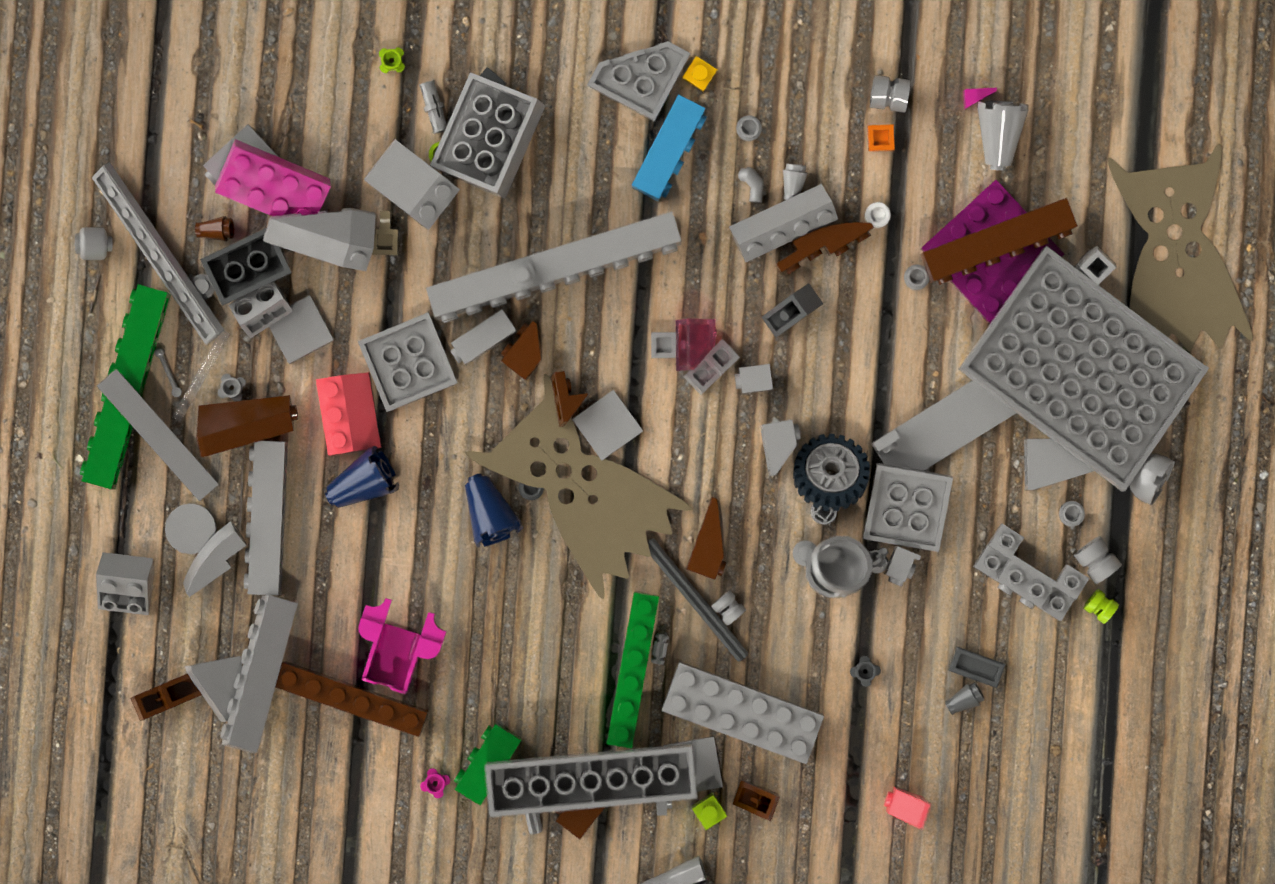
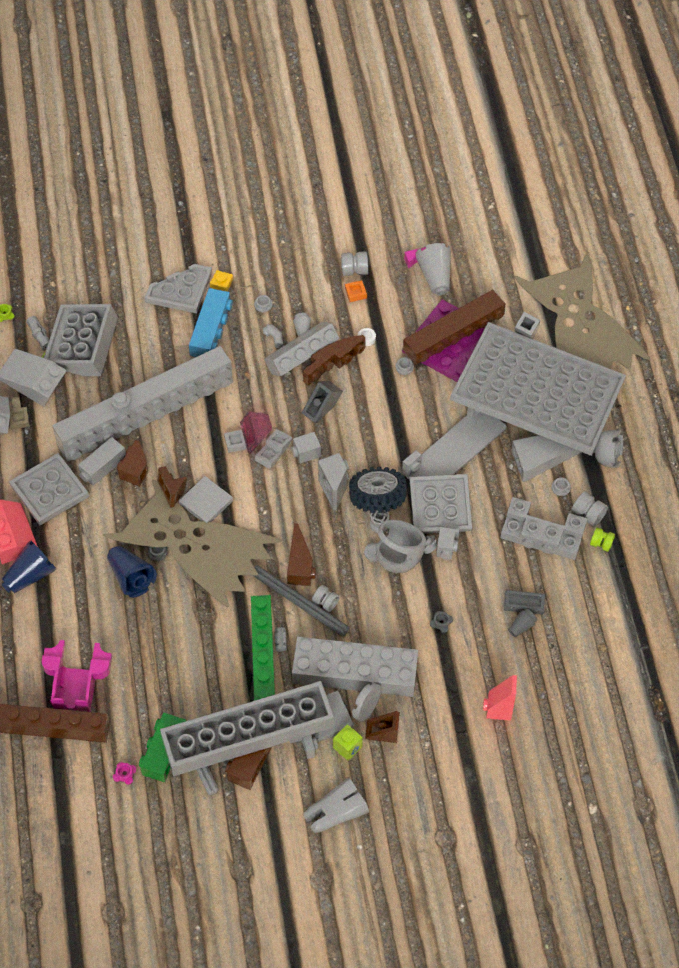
camera: 15 degrees left, 30 degrees down
none -> light grey tile [352,682,381,722]

